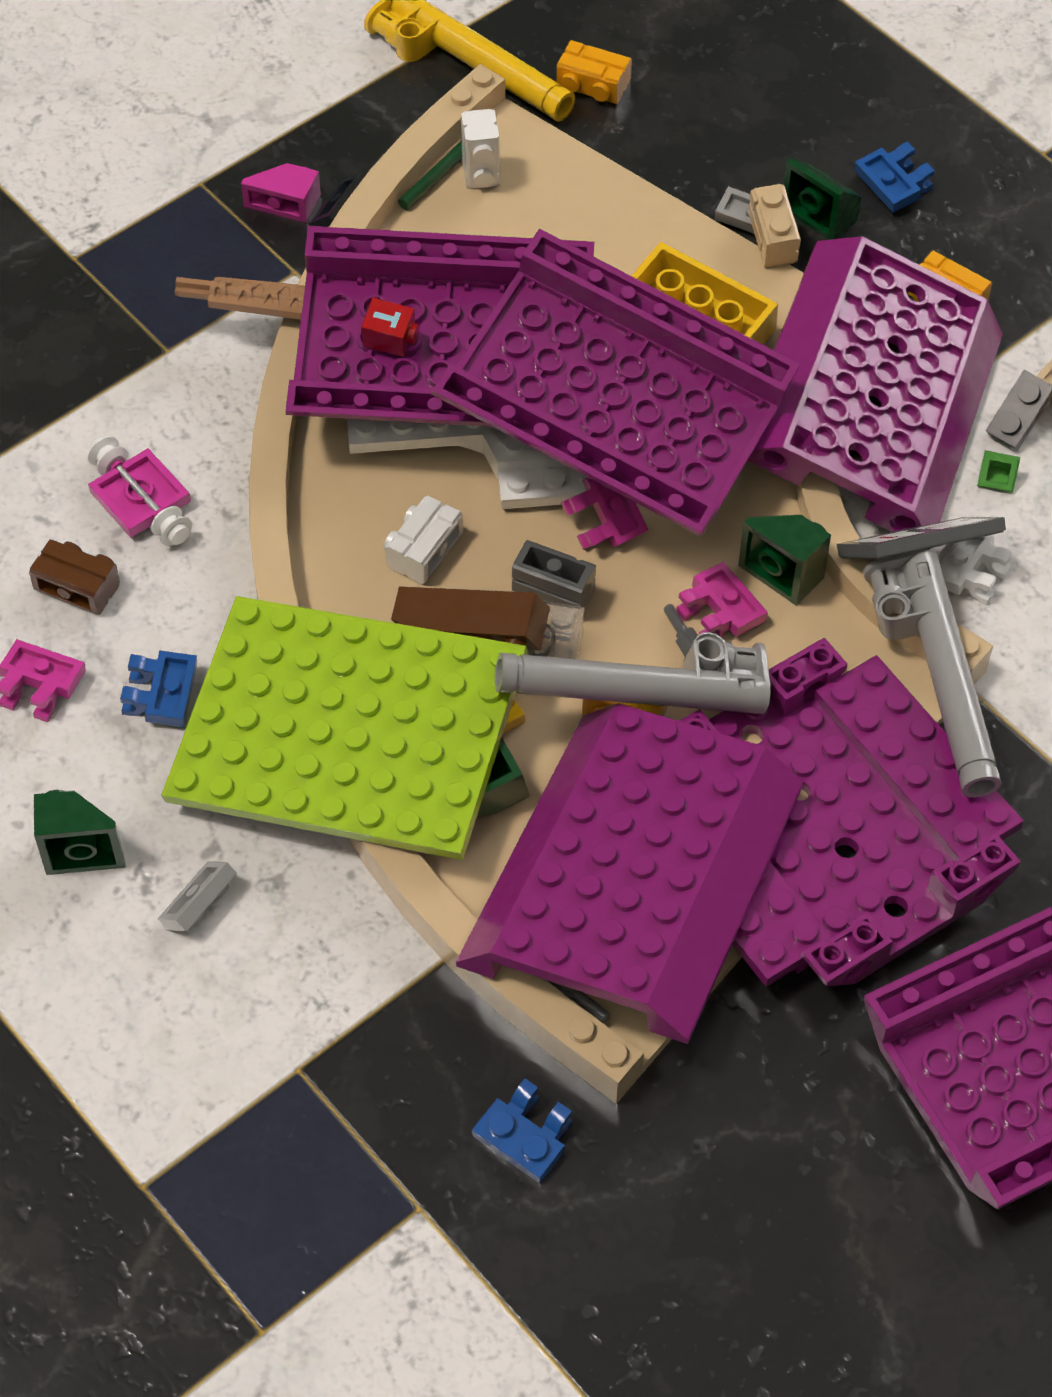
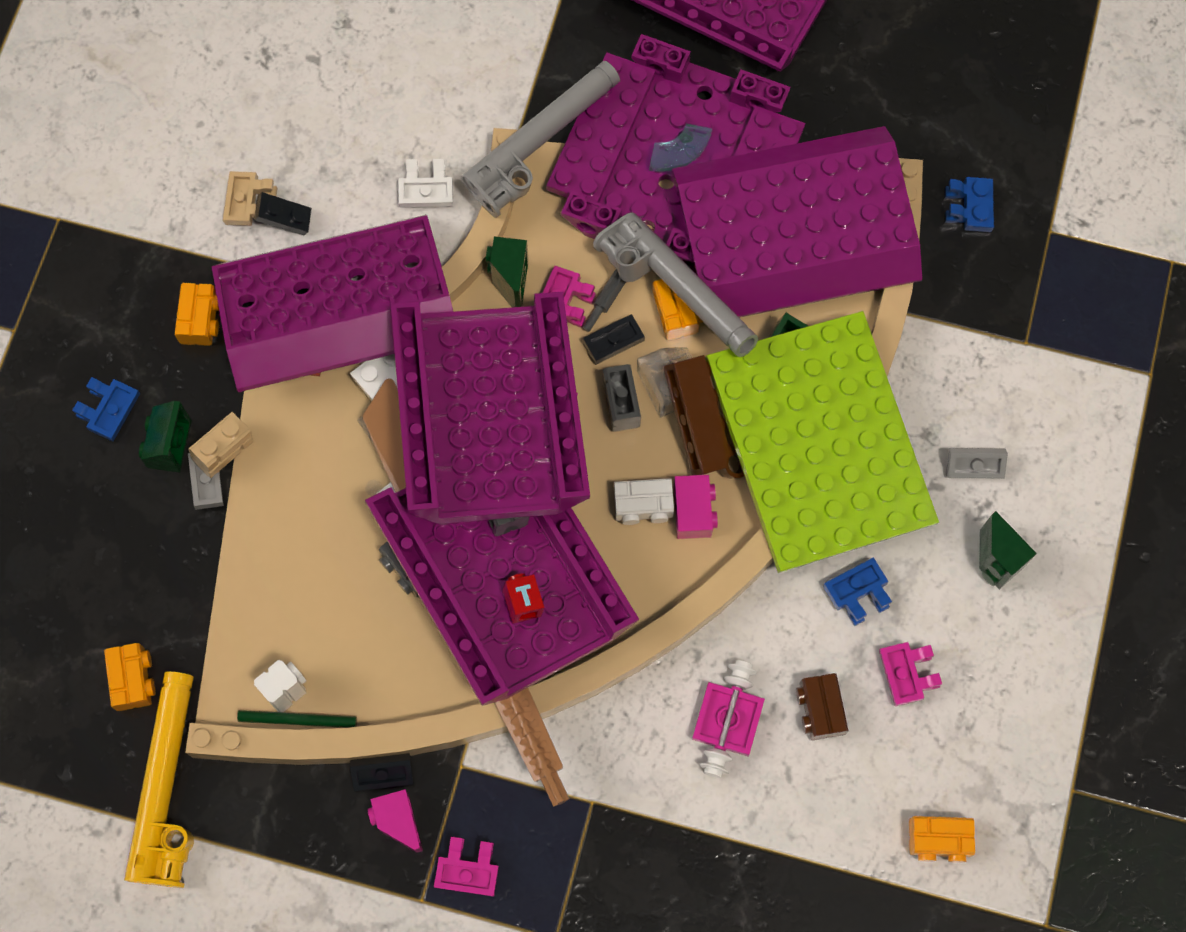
camera: 125 degrees left, 15 degrees up
yellow slope [632,241,778,345] -> none
dark grey tile [837,517,1006,559] -> none
bright green slope [977,450,1021,493] -> none
none -> dark pink plate [434,837,499,896]
none -> black plate [583,314,645,365]
none -> clear light blue tile [649,123,713,172]
none -> dark pink brick [673,475,718,539]

